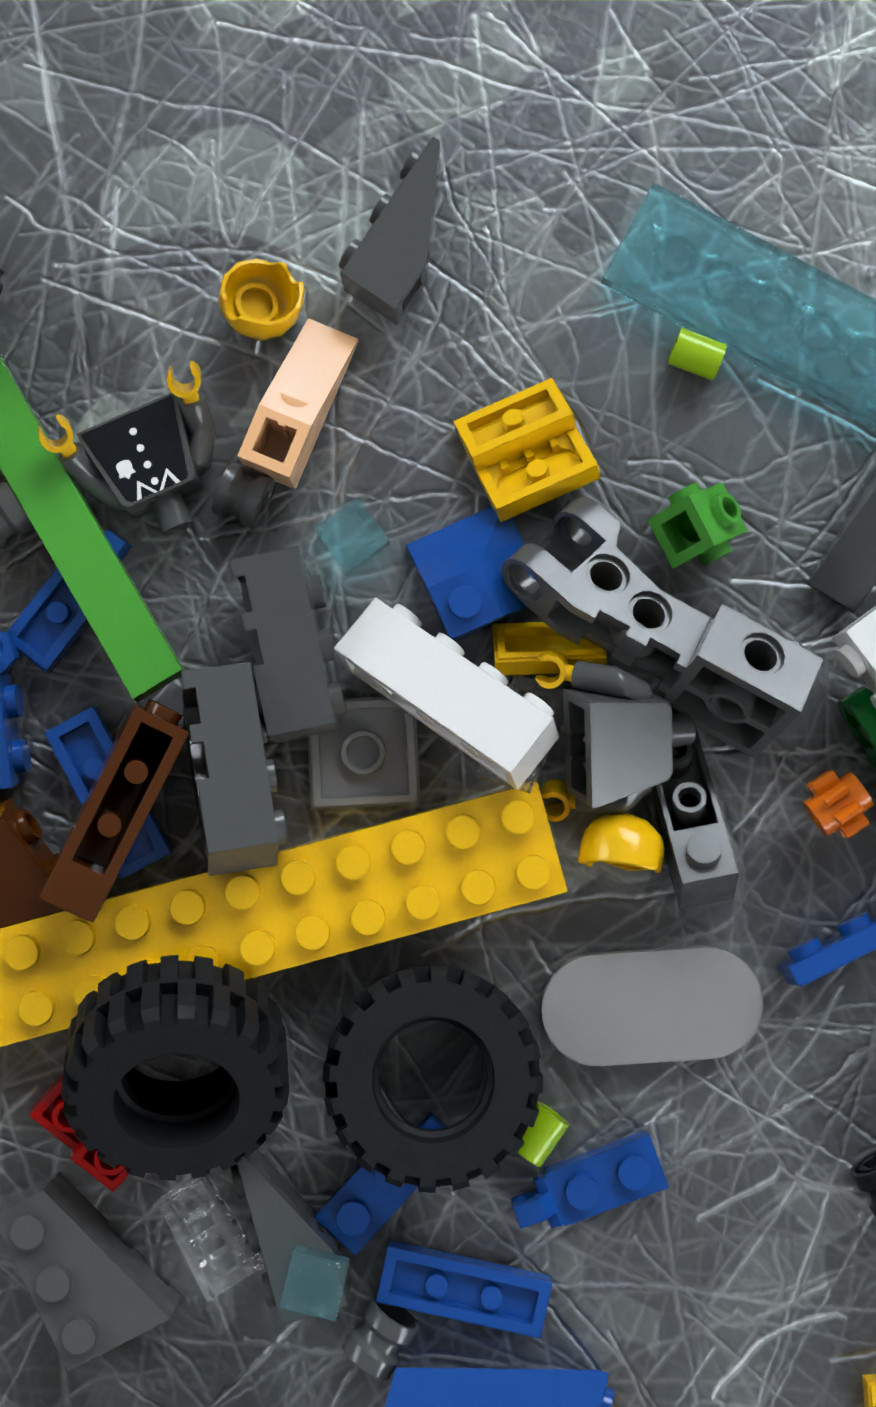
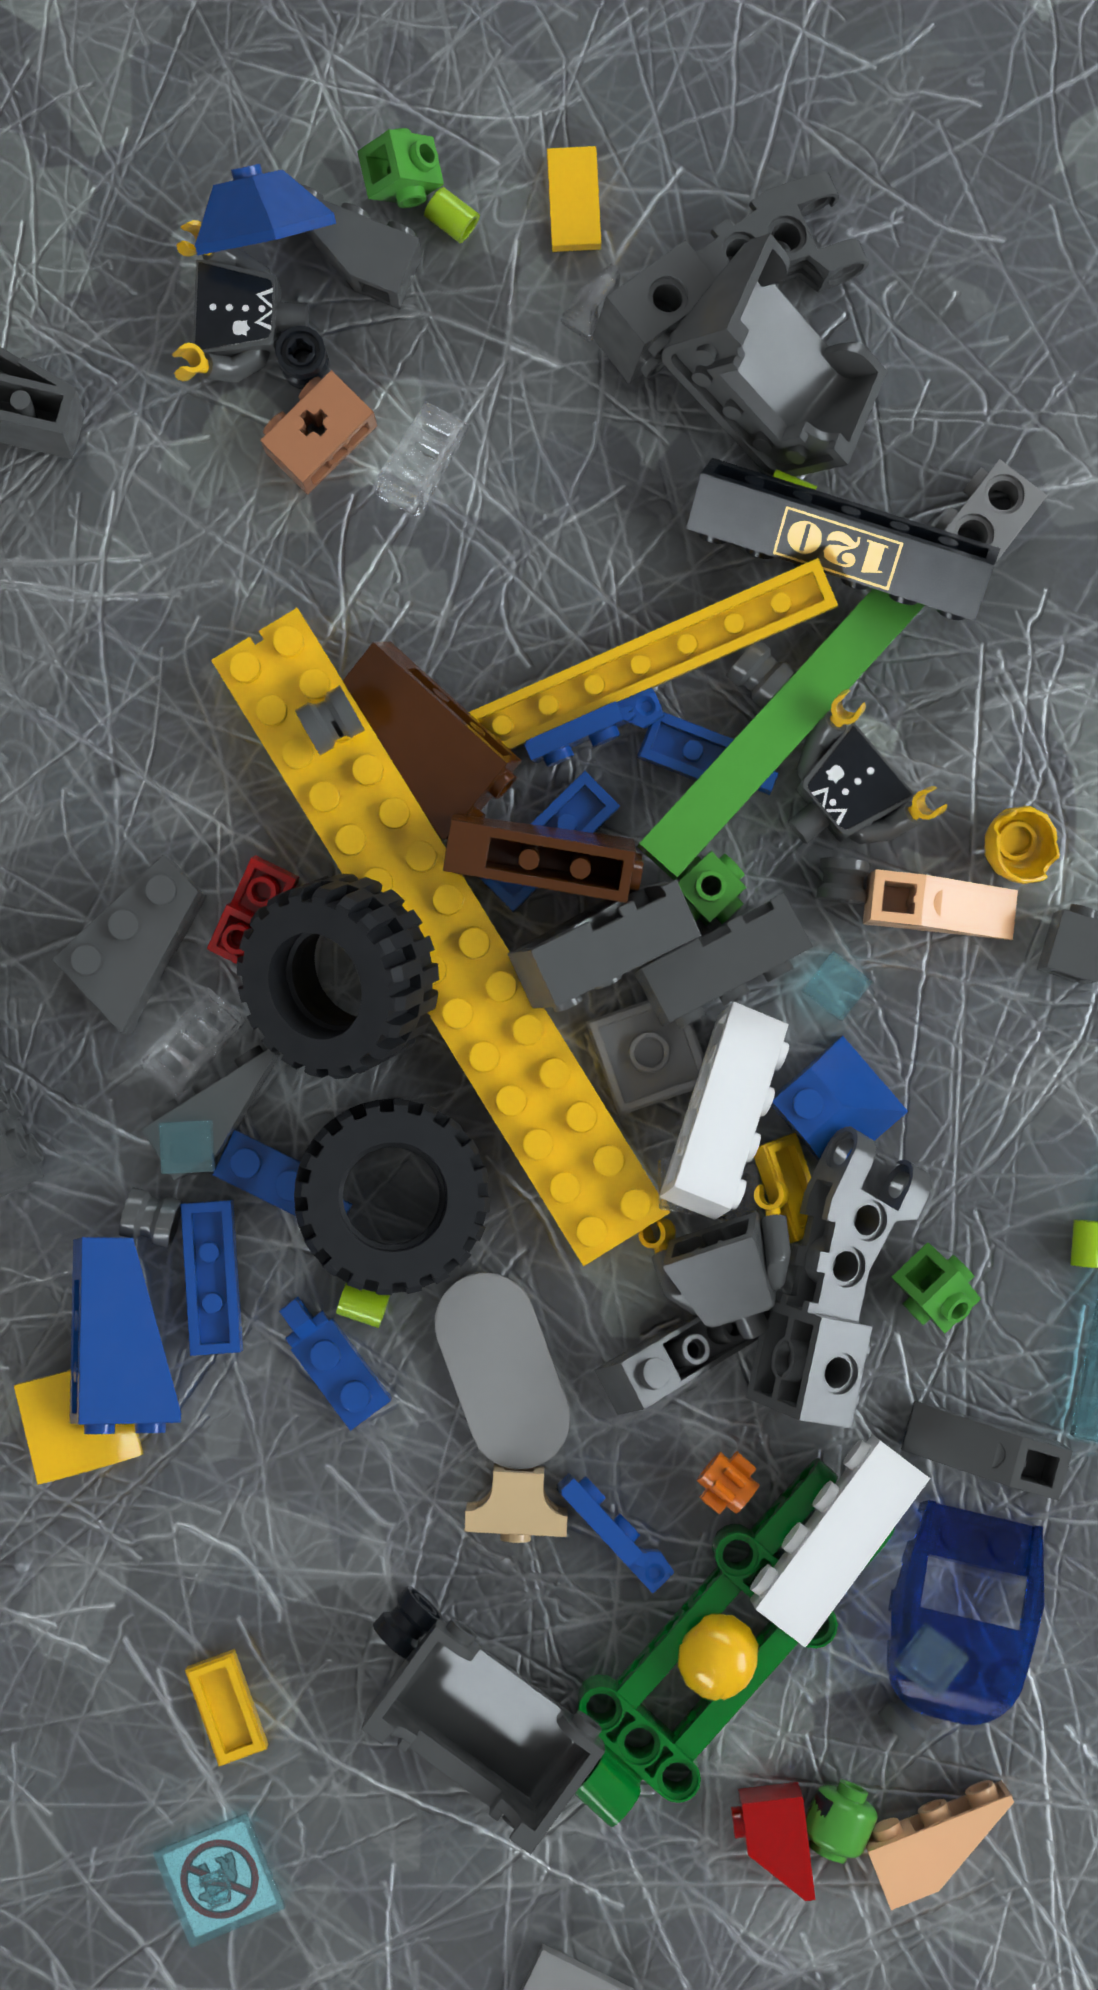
camera: 75 degrees right, 0 degrees up
yellow slope [453,378,601,523] -> none
yellow hair [577,813,665,873] -> none
none -> tan brick [464,1463,568,1543]
none -> bright green brick [678,851,747,926]

